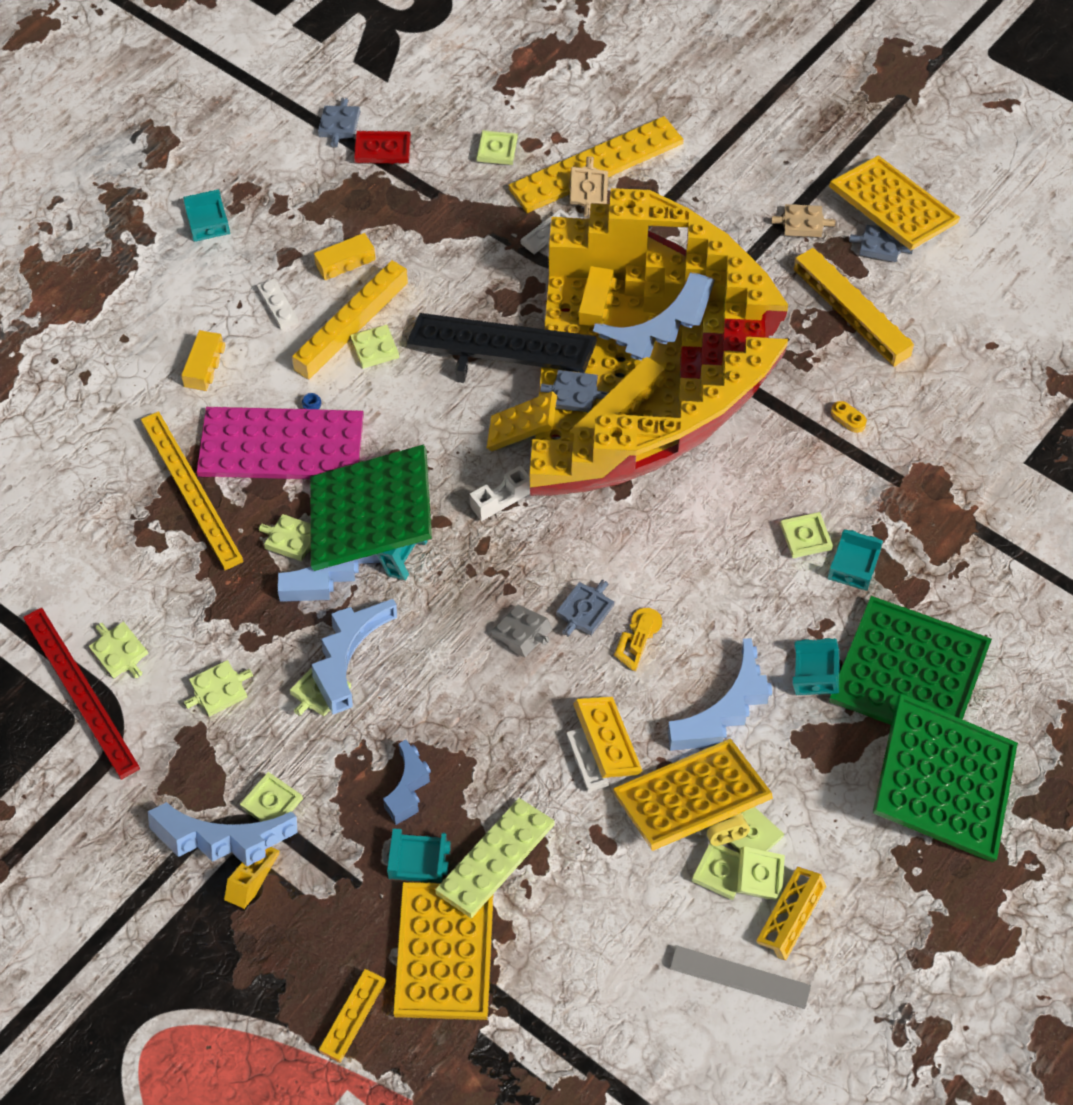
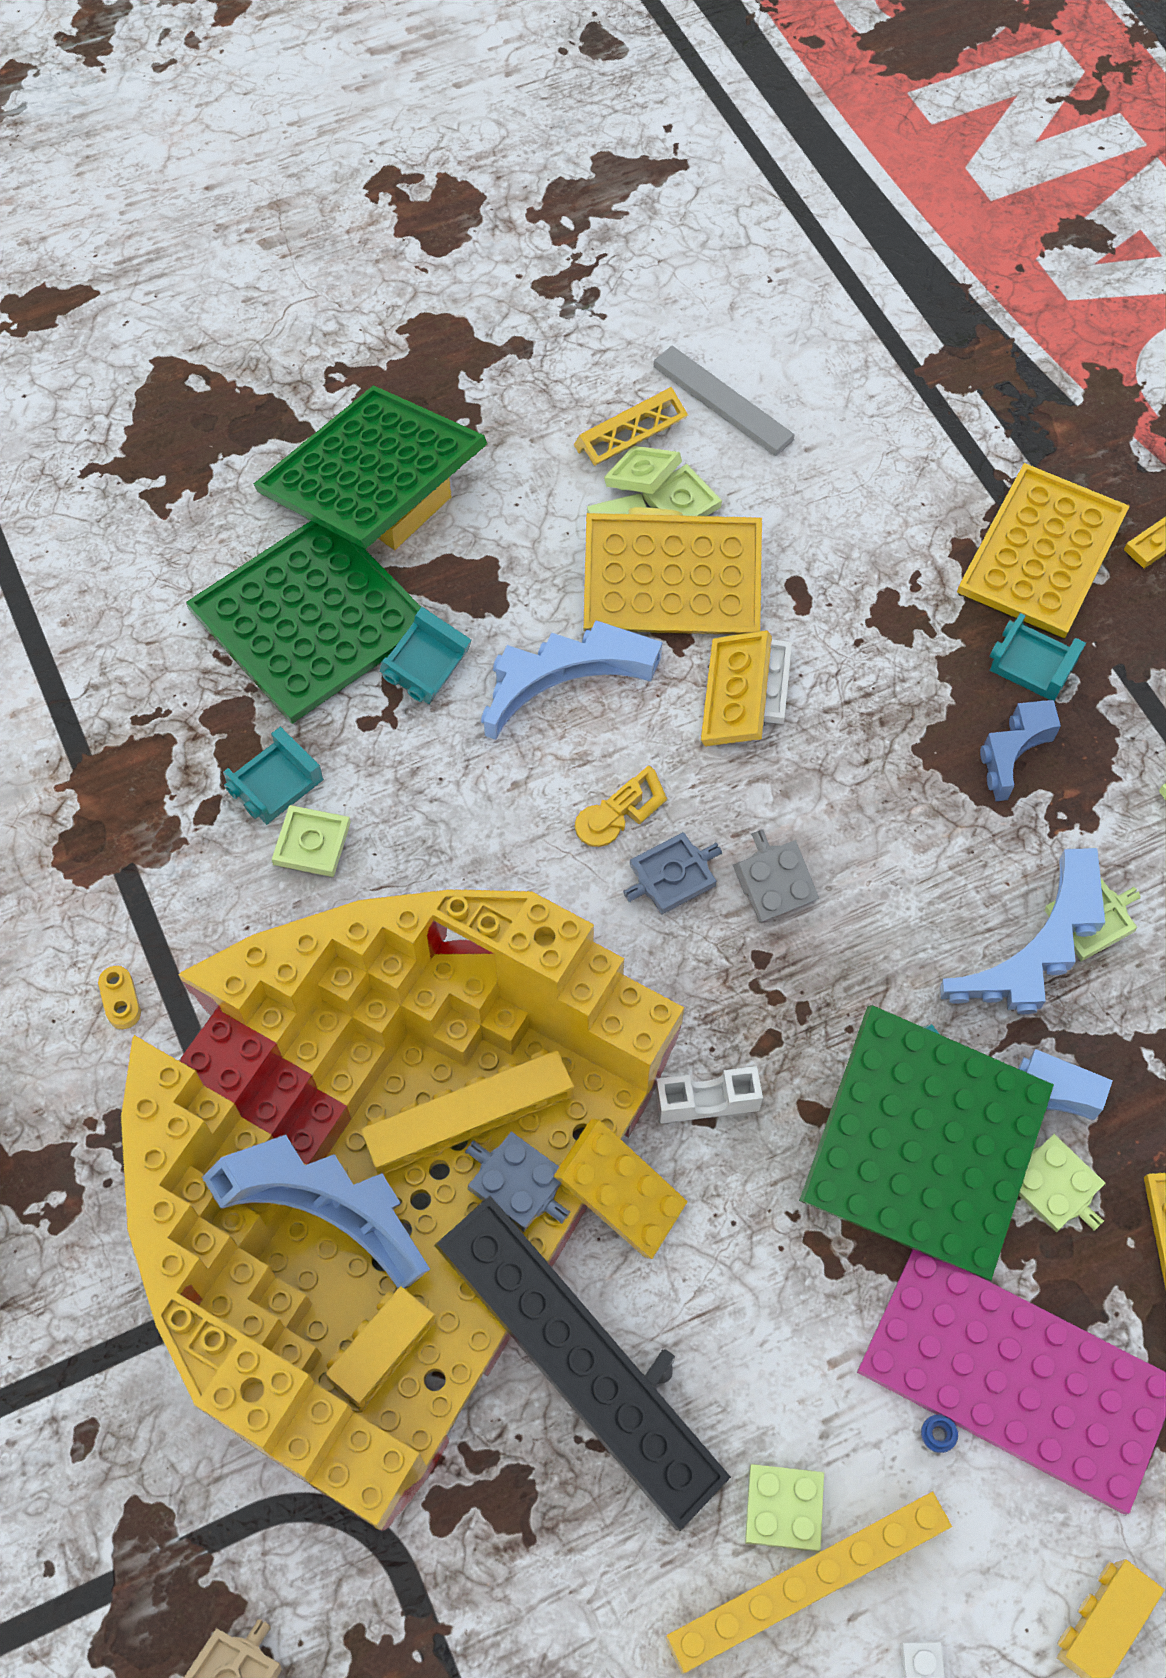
camera: 155 degrees left, 5 degrees up
yellowish green plate [435,798,554,918] -> none
white plate [521,209,572,254] -> none

